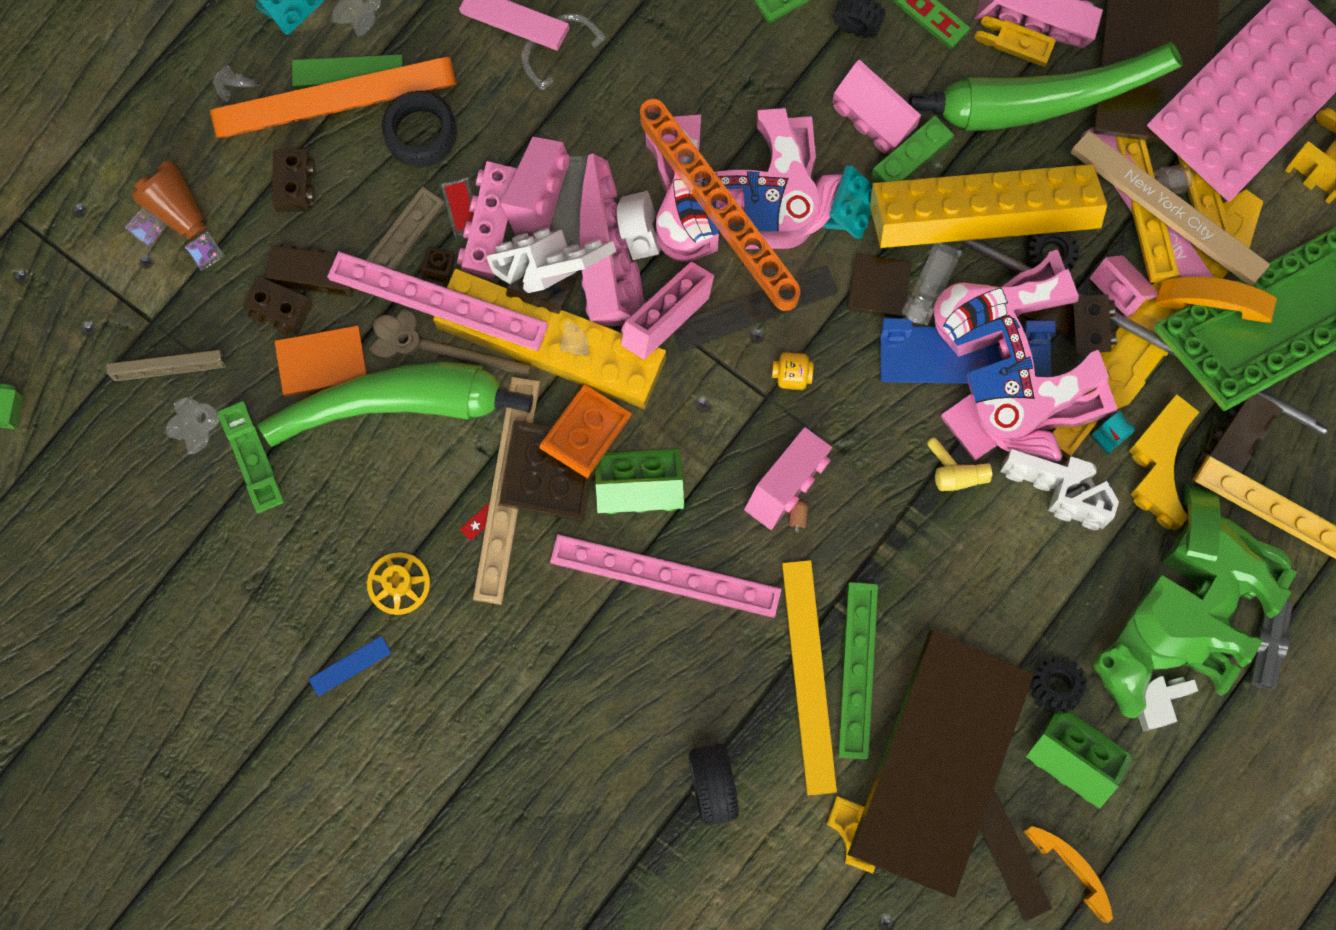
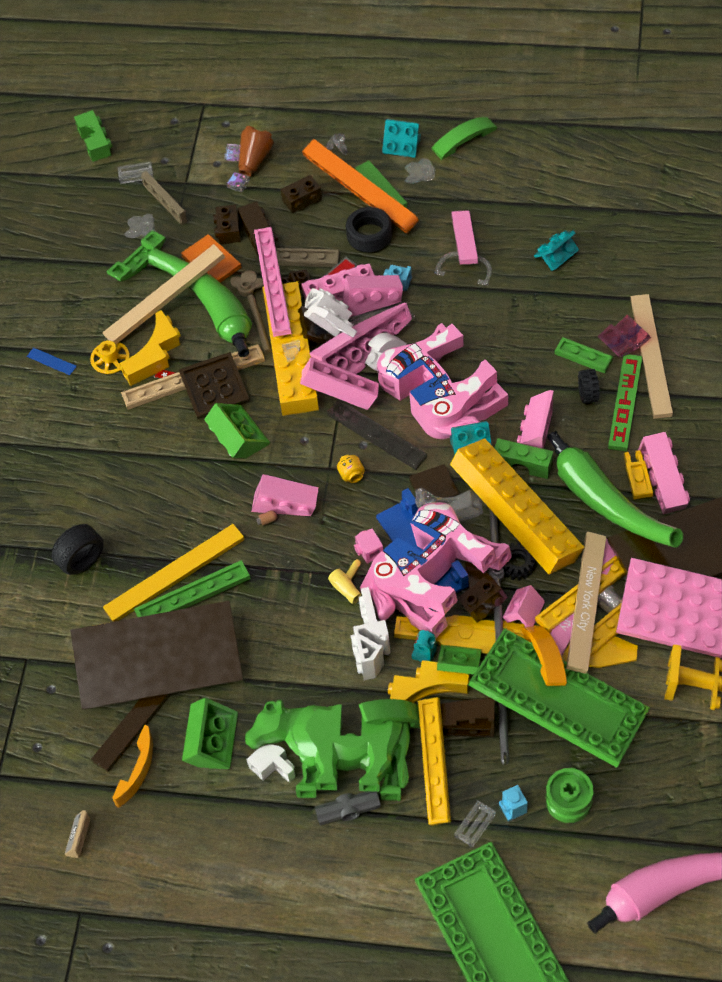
camera: 65 degrees right, 20 degrees down
orange tile [539,384,632,478] -> none
bright pink tile [550,534,781,618] -> none
orange beam [640,99,800,311] -> none
black tyre [1030,656,1087,714] -> none
none -> tan tile [103,244,225,344]
none -> clear tile [118,161,154,184]
none -> yellow arch [120,310,181,386]
none -> bright pink brick [354,528,383,564]
none -> medium azure brick [384,265,412,291]
none -> bright green tile [437,645,482,674]

